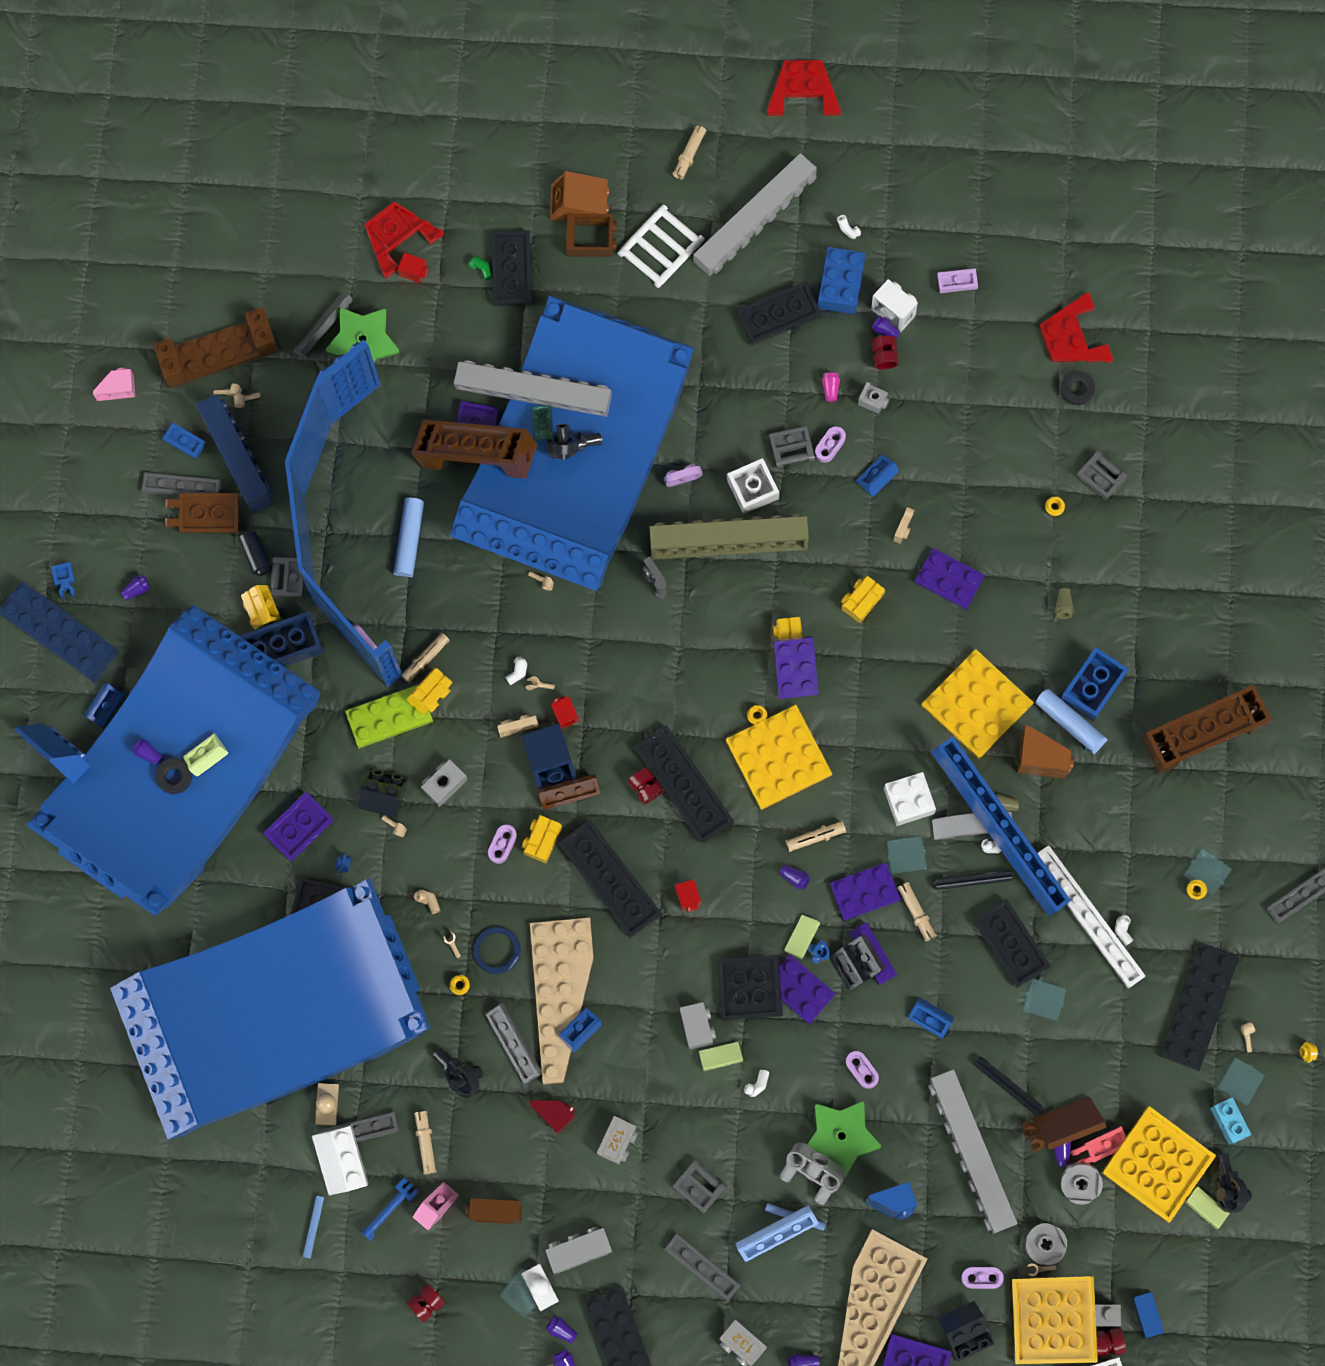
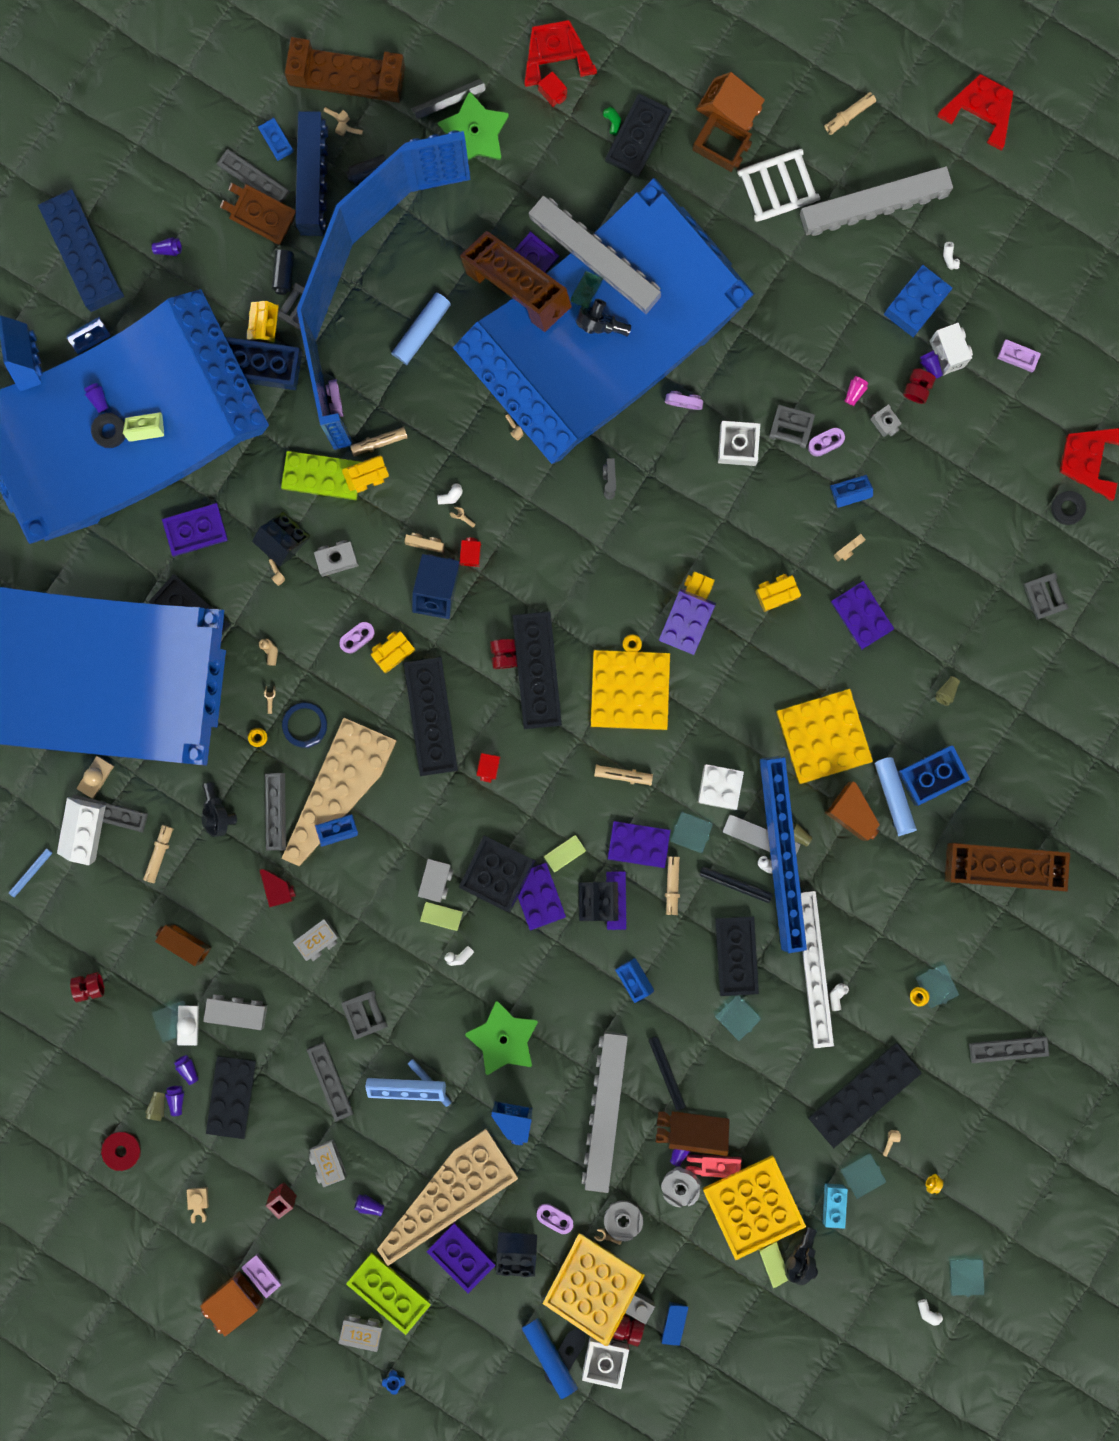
camera: 25 degrees right, 10 degrees up
blue plate [51,562,75,599] -> none
bright pink slope [93,368,135,401] -> none
blue plate [335,853,351,874] -> none
blue hinge [360,1177,420,1241] -> none
bright pink slope [413,1182,459,1230] -> none
reddish brown plate [538,774,601,810] -> none
olive brick [650,514,809,560] -> none
black plate [736,281,822,346] -> none
dark purple cone [779,864,811,890] -> none
light grey piece [780,1142,846,1205] -> none
blue plate [808,940,829,963] -> none
lavender plate [846,1051,879,1089] -> none
yellow plate [1045,497,1065,516] -> none
none -> black brick [346,154,386,185]

